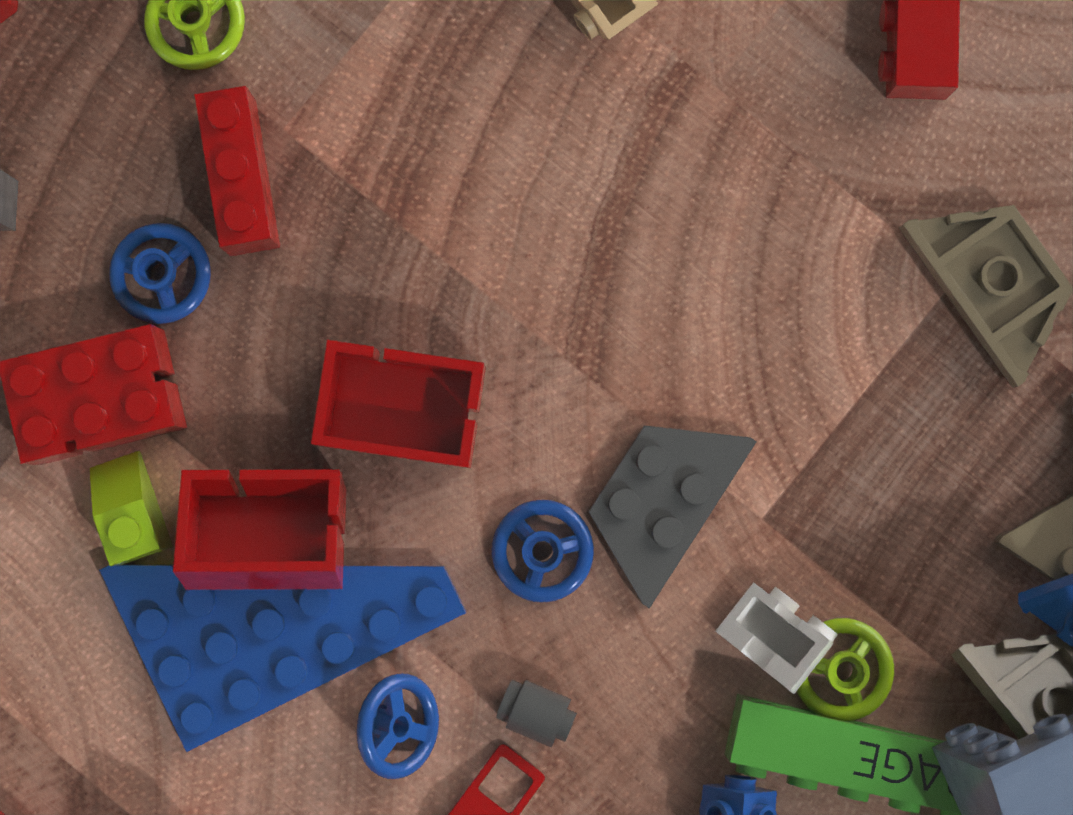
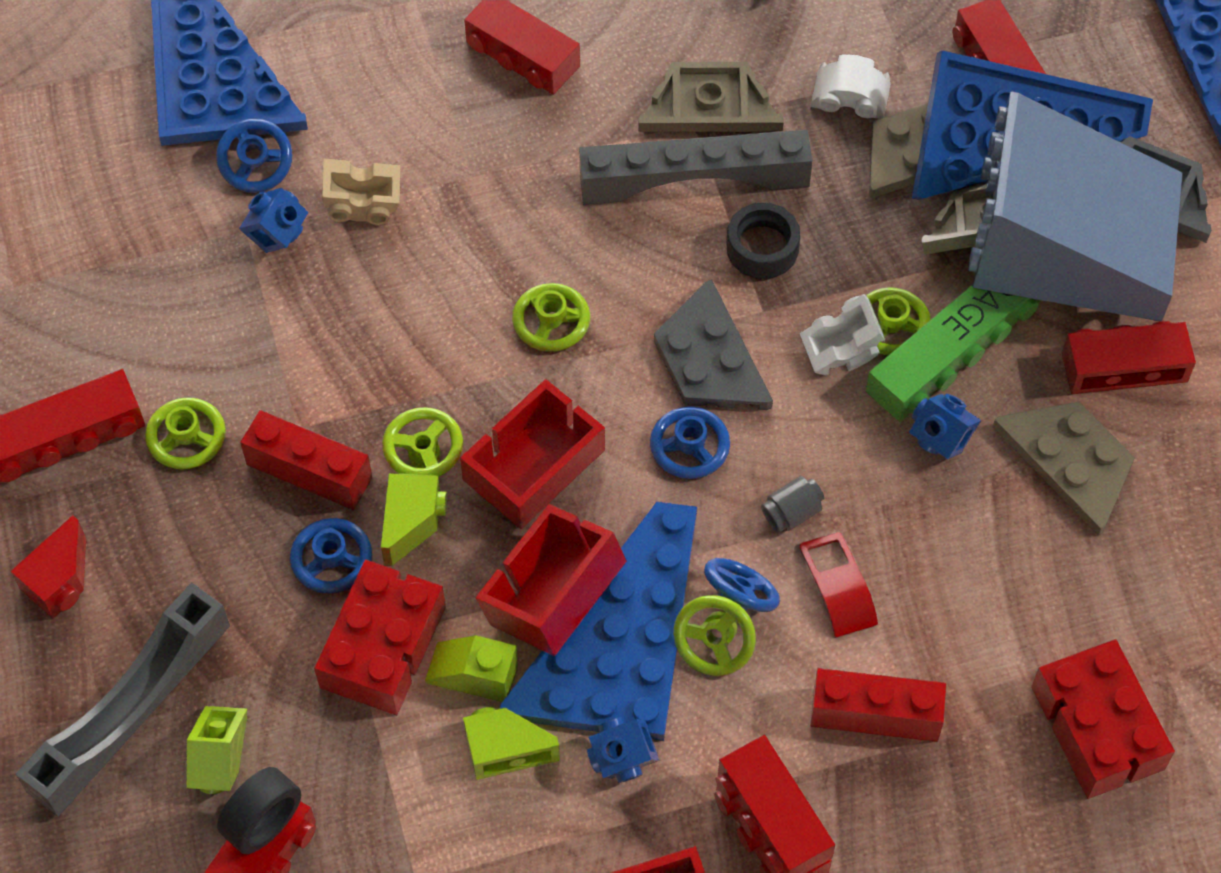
camera: 55 degrees left, 25 degrees down
none -> lime slope [381,473,447,566]
none -> lime piece [382,407,463,477]
none -> lime slope [463,707,560,780]
none -> lime piece [512,283,590,352]
none -> dark grey arch [579,130,813,205]
none -> blue brick [587,717,660,784]
none -> lime piece [673,595,756,676]
none -> black tyre [726,203,800,279]

